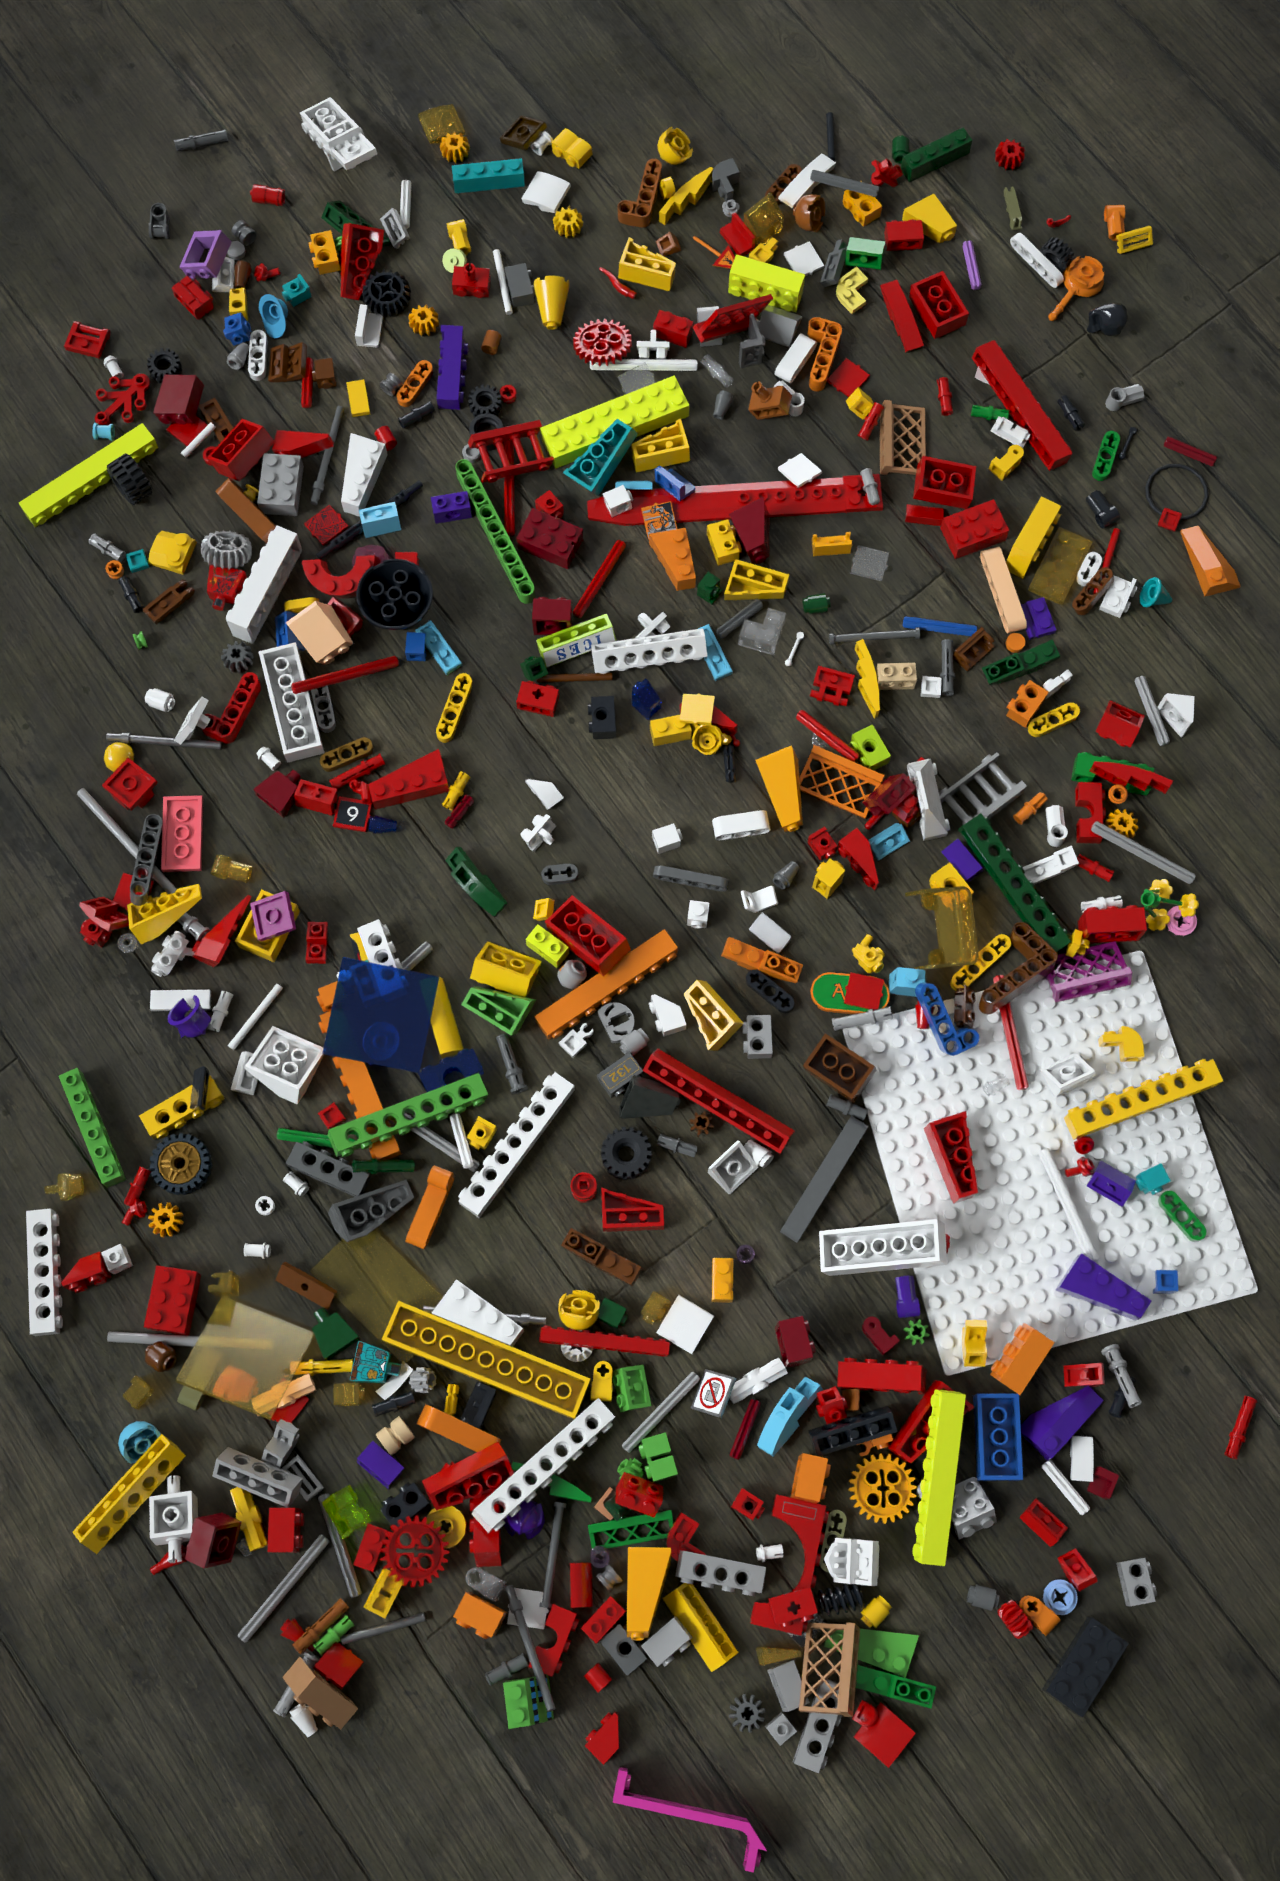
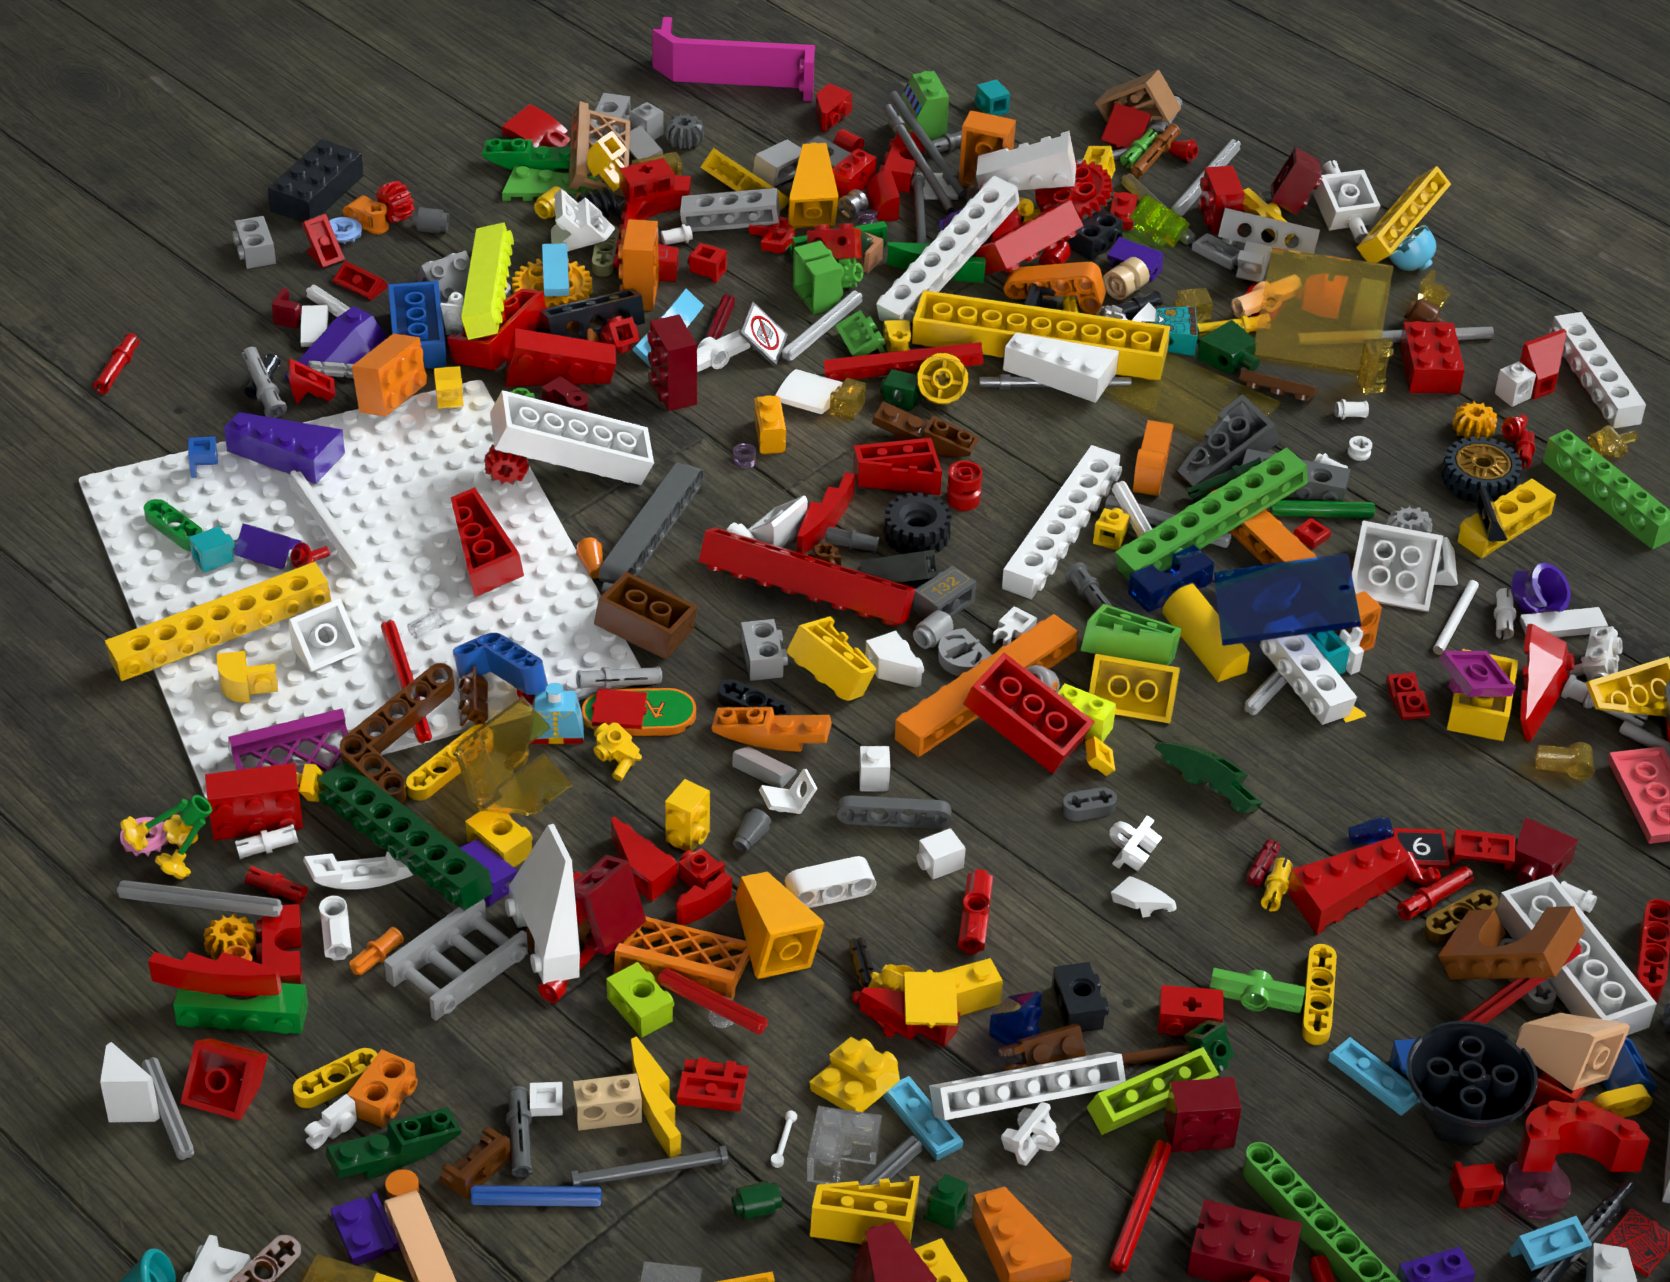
camera: 170 degrees right, 30 degrees down
none -> light grey axle [308,361,354,378]
none -> white hinge [440,292,464,336]
none -> medium azure tile [542,243,569,296]
none -> orange cone [576,537,603,579]
none -> yellow brick [587,131,627,192]
none -> red slope [675,872,732,926]
none -> red slope [797,472,855,555]
none -> yellow plate [809,1037,900,1117]
none -> flat silver bar [883,104,955,214]
none -> red piece [958,869,993,955]
none -> teal brick [974,79,1010,116]
none -> white wedge [976,131,1076,190]
none -> reddish brown hinge [998,1024,1086,1072]
none -> yellow cylinder [1015,197,1034,216]
none -> bright green piece [1210,968,1305,1013]
none -> light grey gear [1386,506,1432,533]
none -> dark orange arch [1438,906,1585,980]

